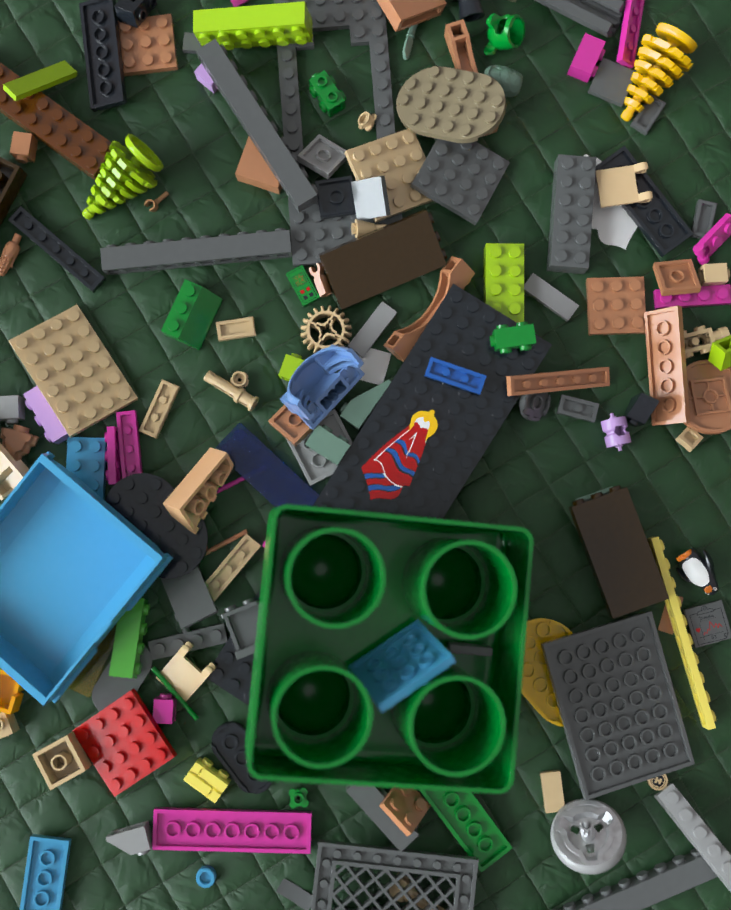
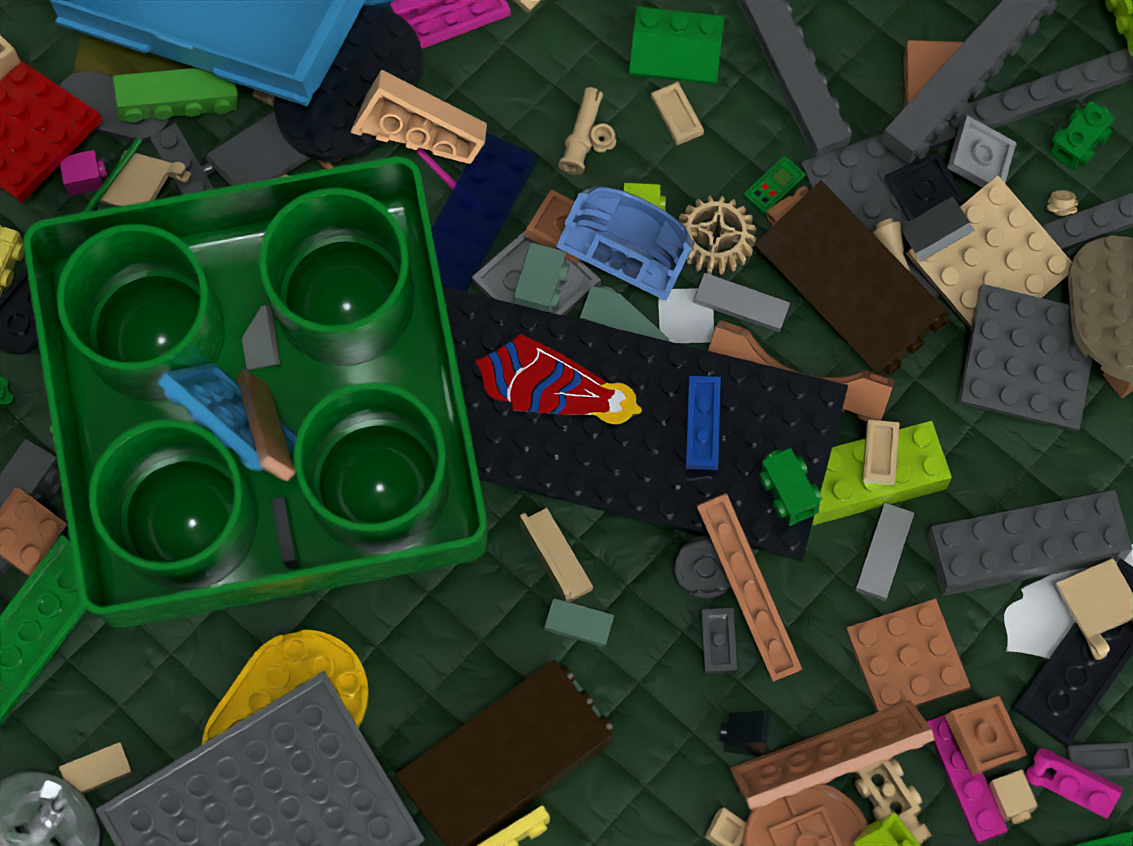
camera: 70 degrees right, 15 degrees down
tan tile [139,379,181,439] -> none
lavender wheel [601,413,631,451] -> none
none -> nougat tile [236,369,295,481]
none -> light grey tile [242,305,280,370]
none -> tan panel [519,508,593,602]
none -> sand green tile [544,598,614,647]
none -> tan tile [862,419,900,485]

